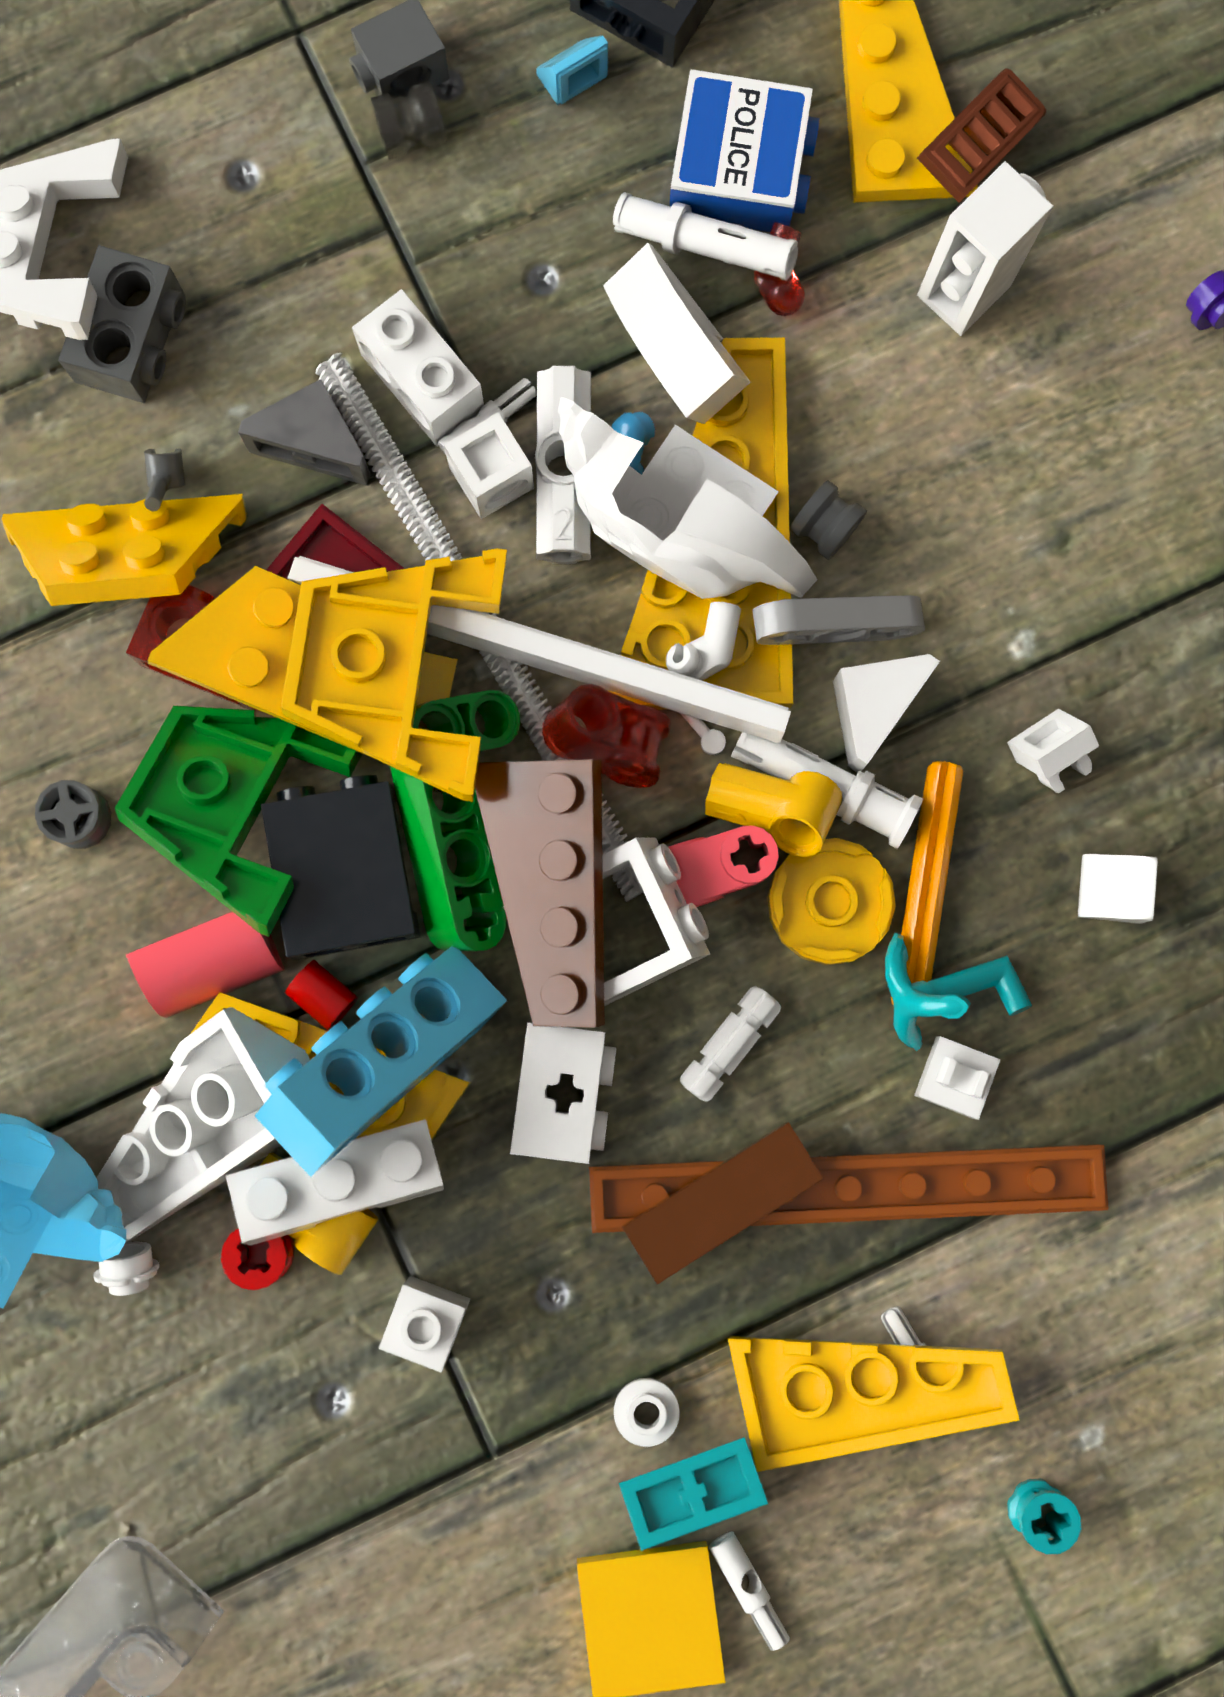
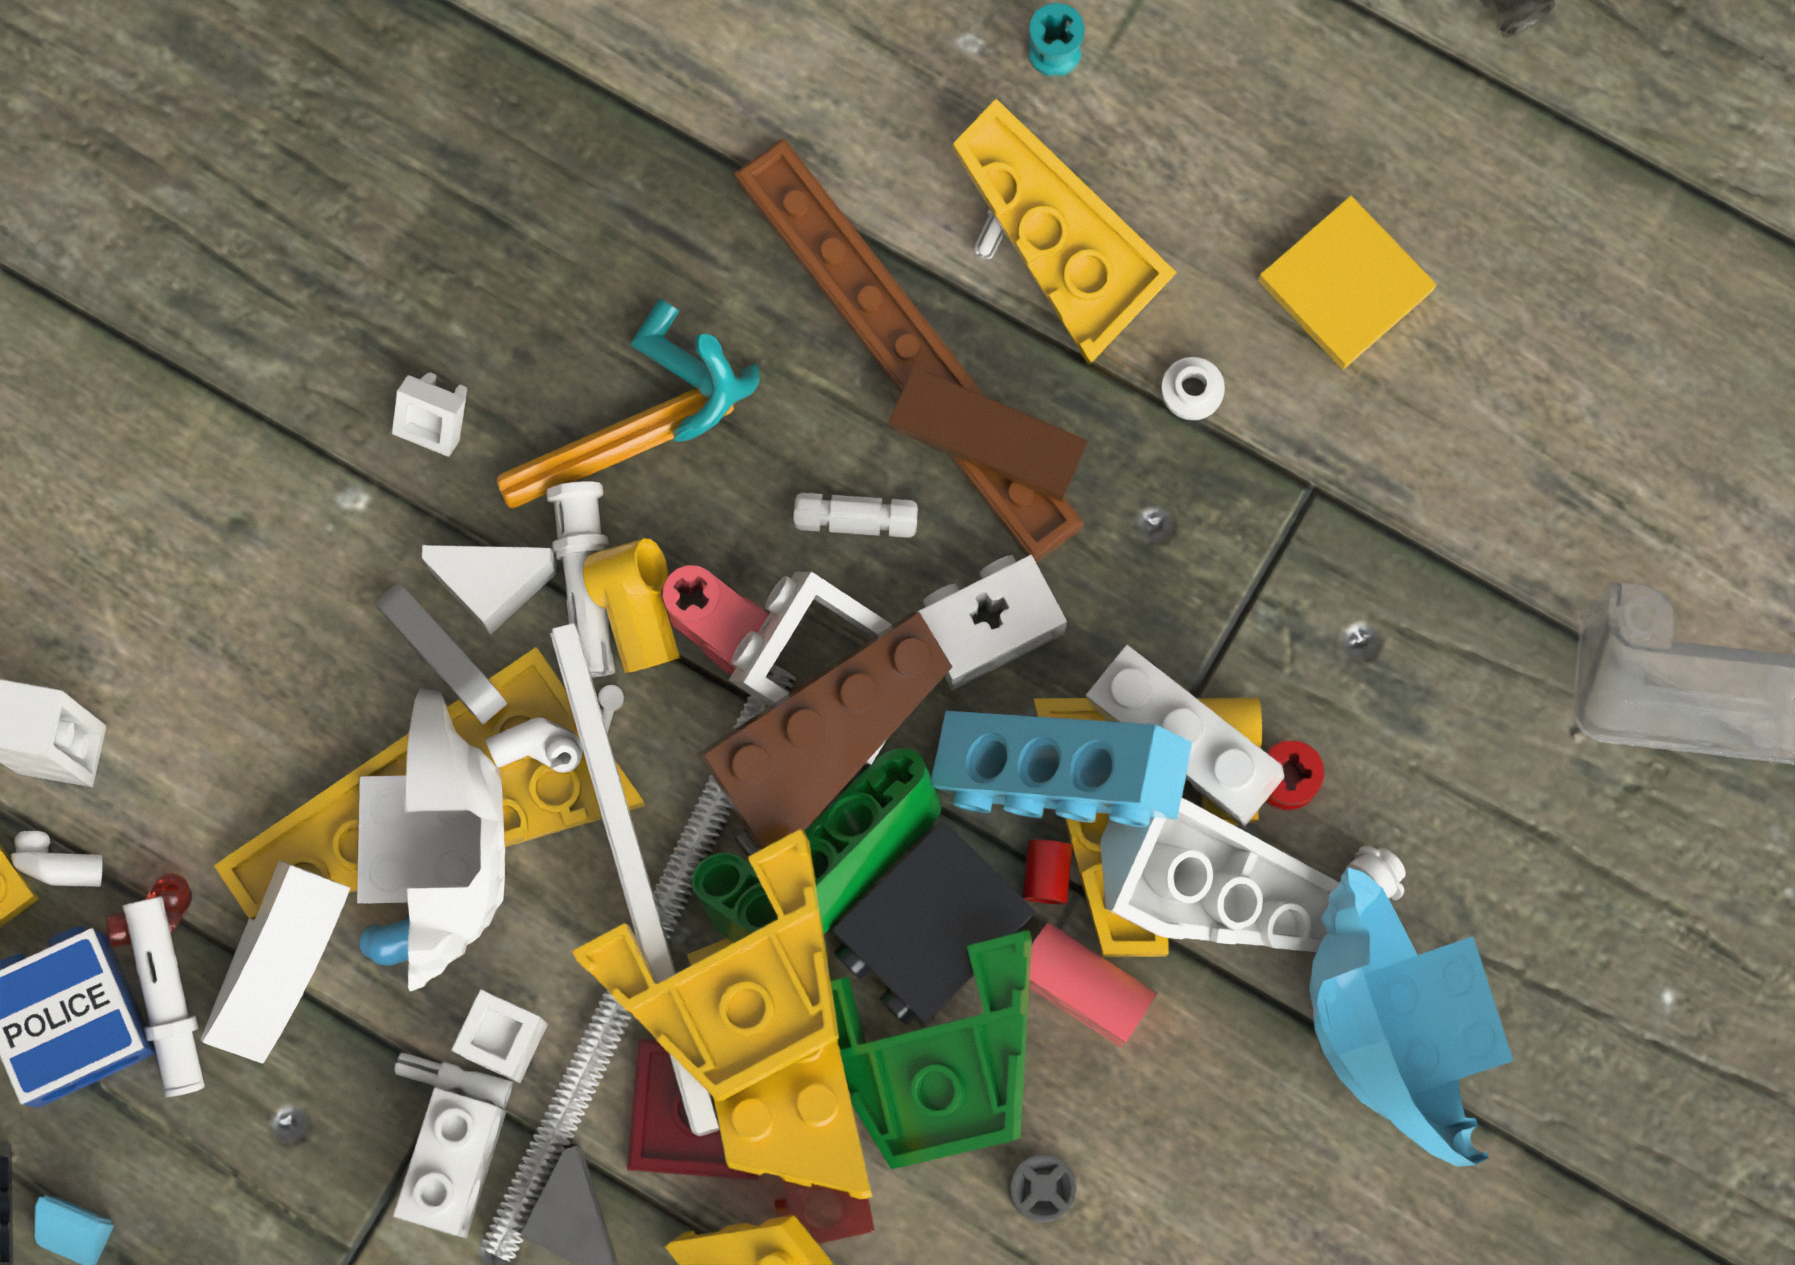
camera: 120 degrees left, 5 degrees down
white brick [379,1276,470,1372] -> none
white piece [535,366,591,564] -> none
clear red piece [542,684,671,788] -> none
teal hinge [619,1437,768,1551] -> none
white pin [709,1532,790,1651] -> none
yellow tile [767,838,896,965] -> none
dark grey wheel [790,480,867,561] -> none
white tile [914,1036,1001,1120] -> none
white slope [1078,854,1158,924] -> none
none -> white arm [11,831,102,887]

